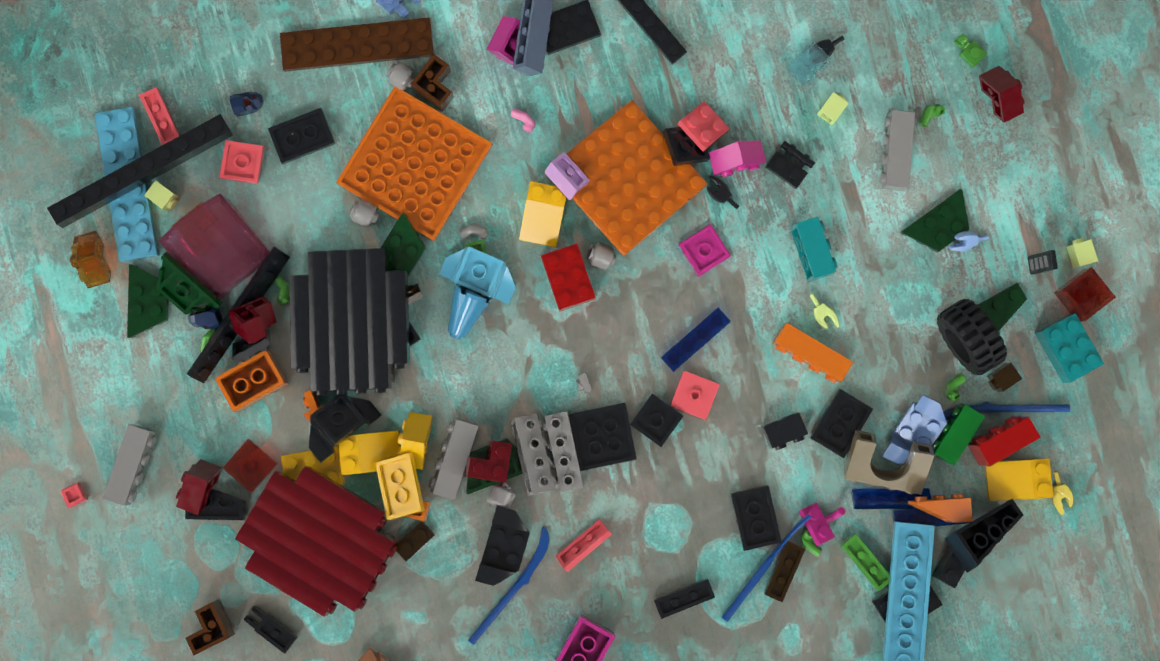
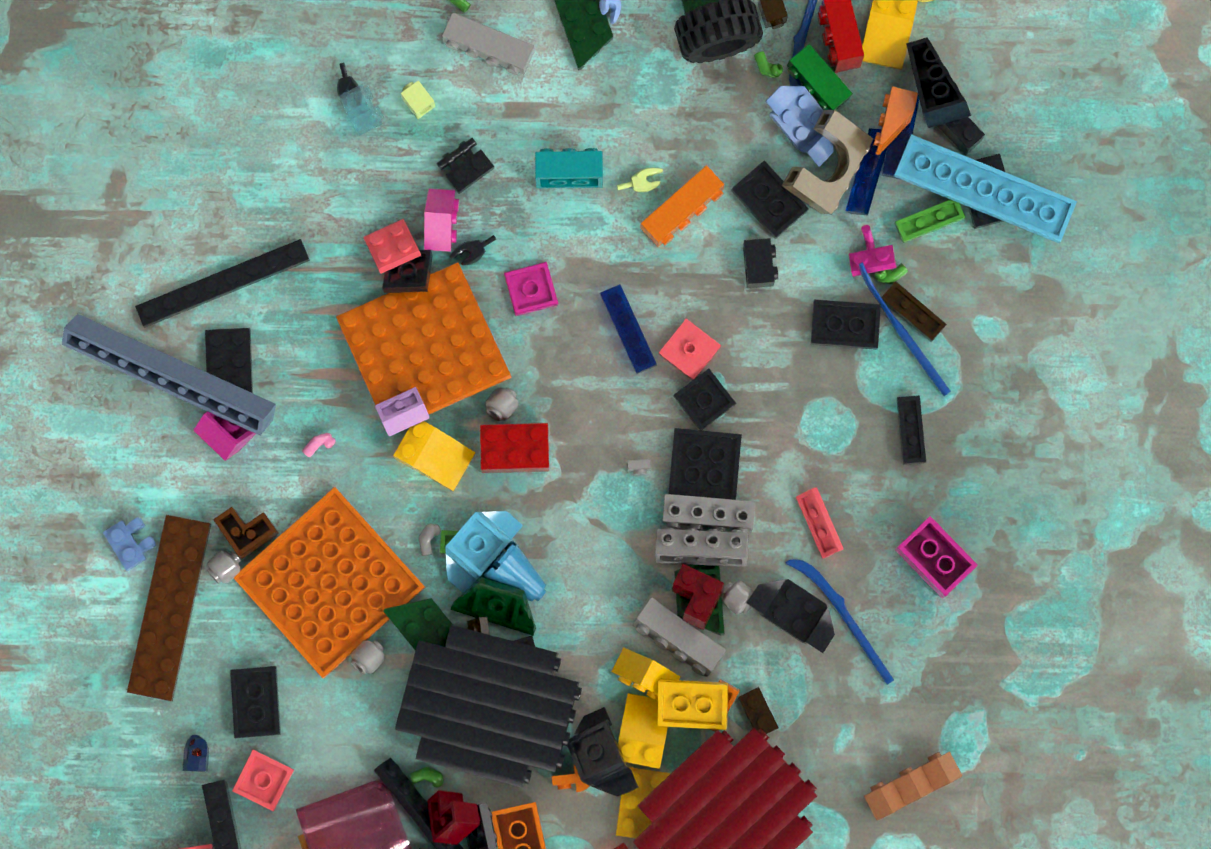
camera: 75 degrees left, 5 degrees down
none -> dark green wing [450,577,536,636]

